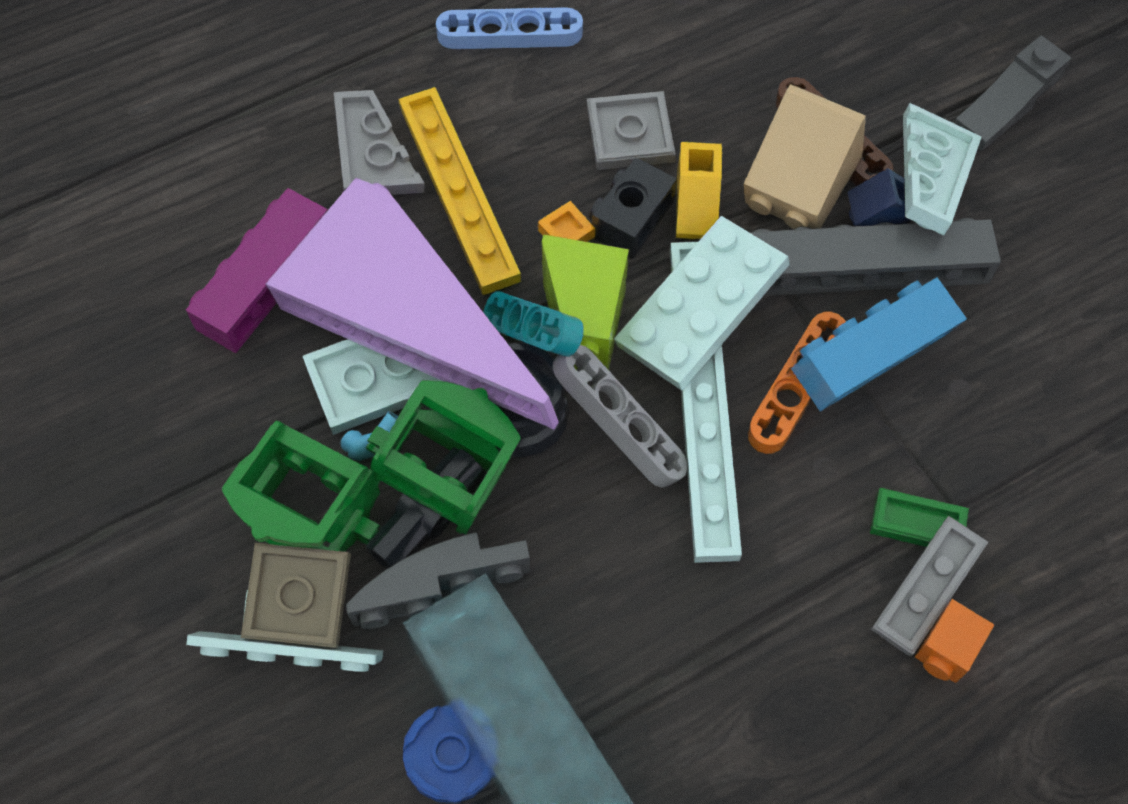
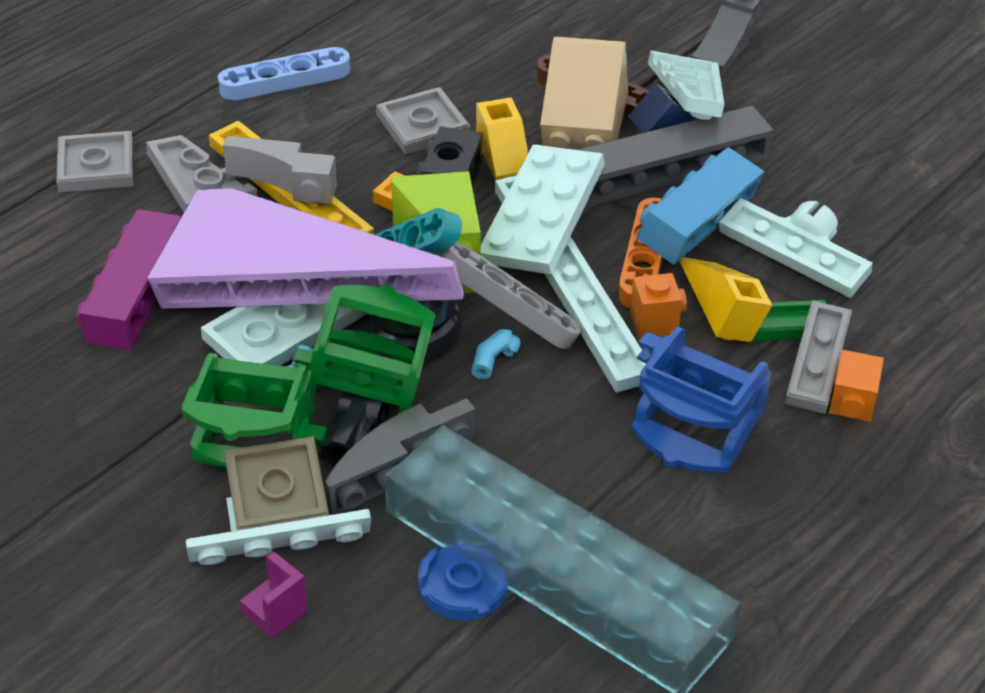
camera: 20 degrees left, 20 degrees down
none -> light grey tile [56,131,134,193]
none -> light grey slope [223,136,337,204]
none -> magenta panel [240,552,308,638]
none -> medium azure arm [471,329,521,380]
none -> orange brick [630,273,687,340]
none -> blue animal [632,326,772,473]
none -> yellow slope [679,257,772,342]
none -> light aqua plate [719,198,872,298]

